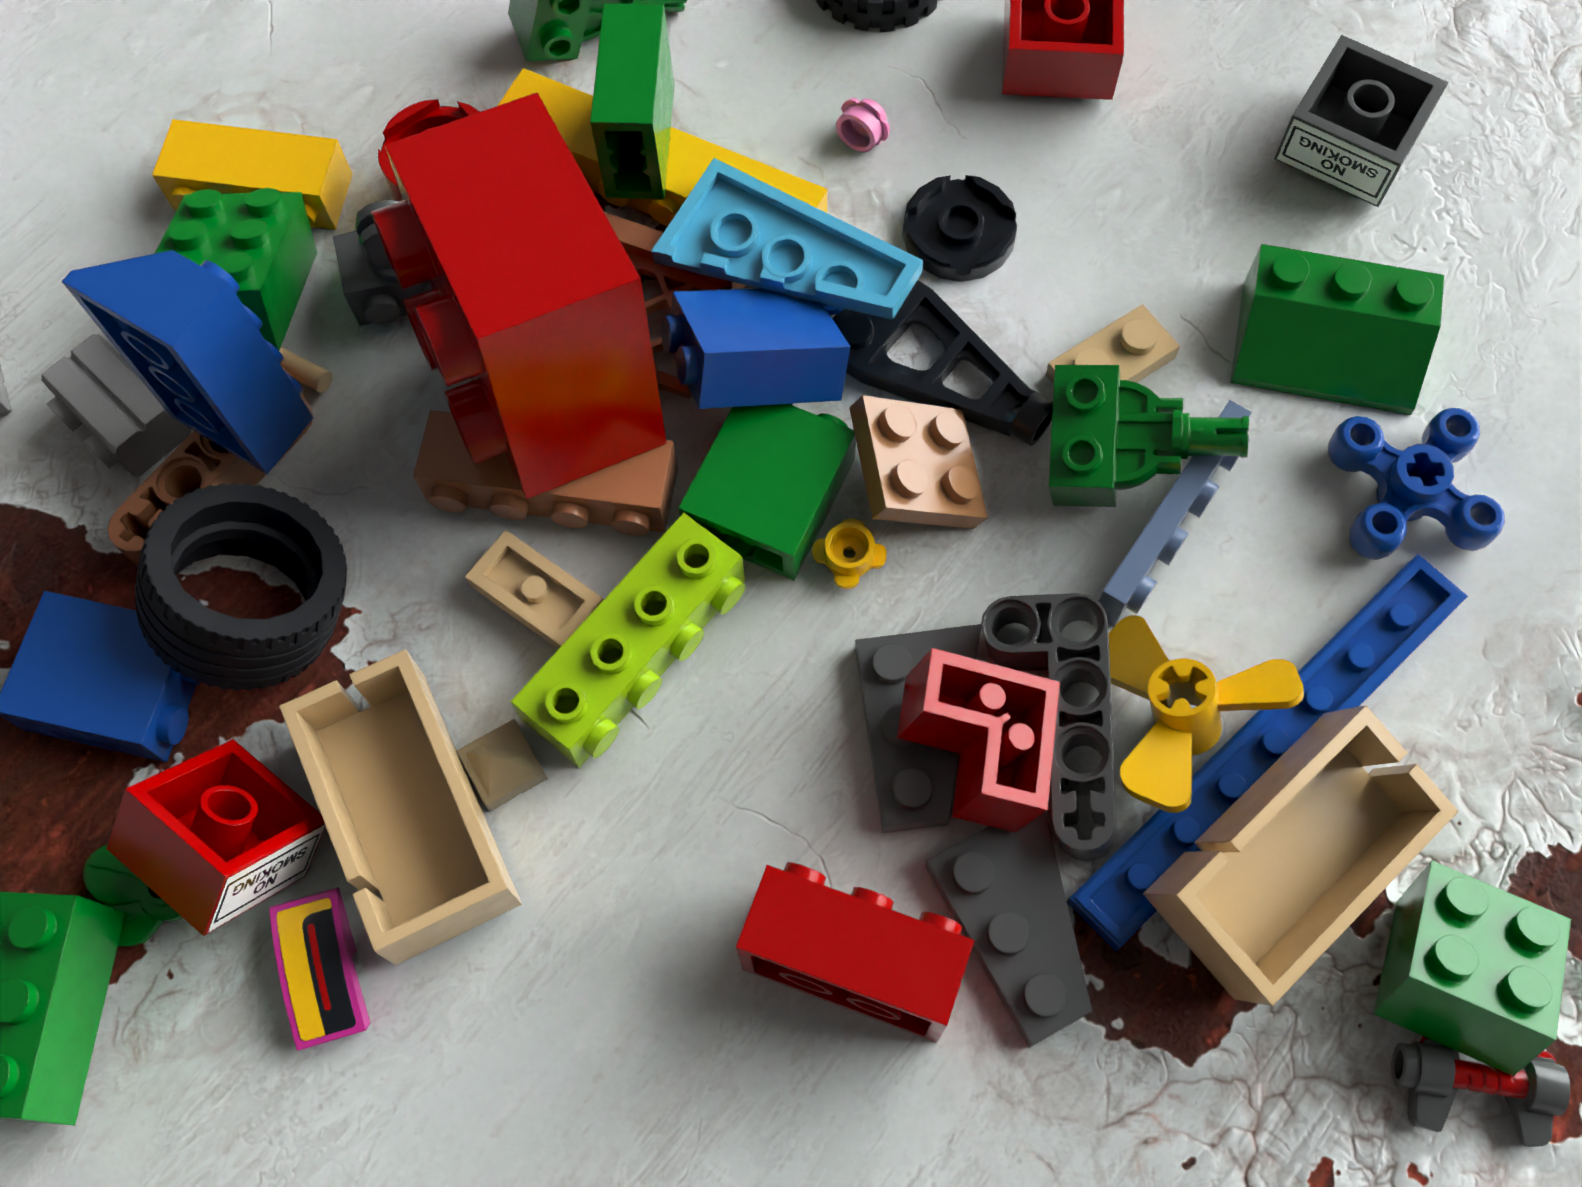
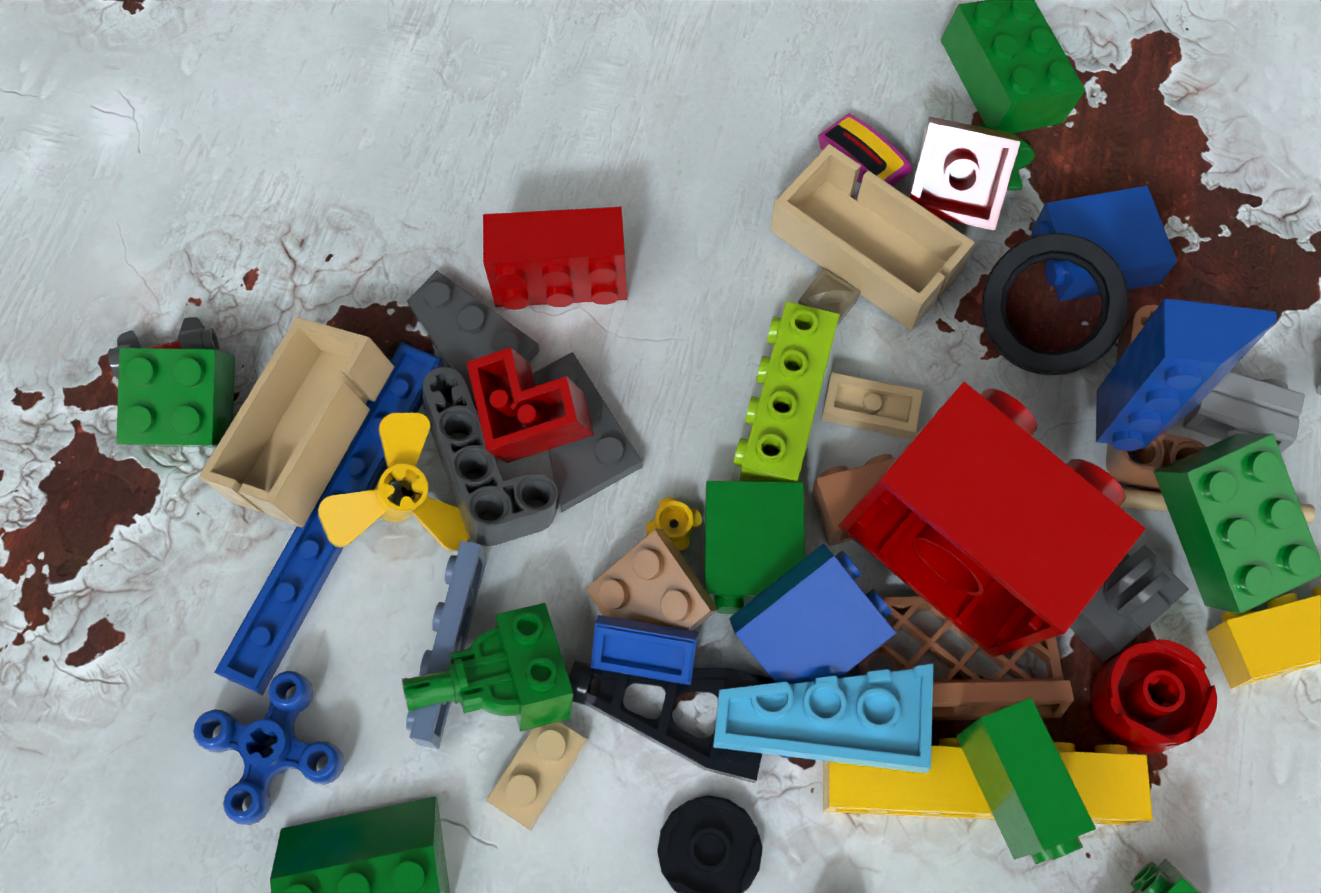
camera: 155 degrees right, 0 degrees up
none -> blue tile [591,615,699,685]

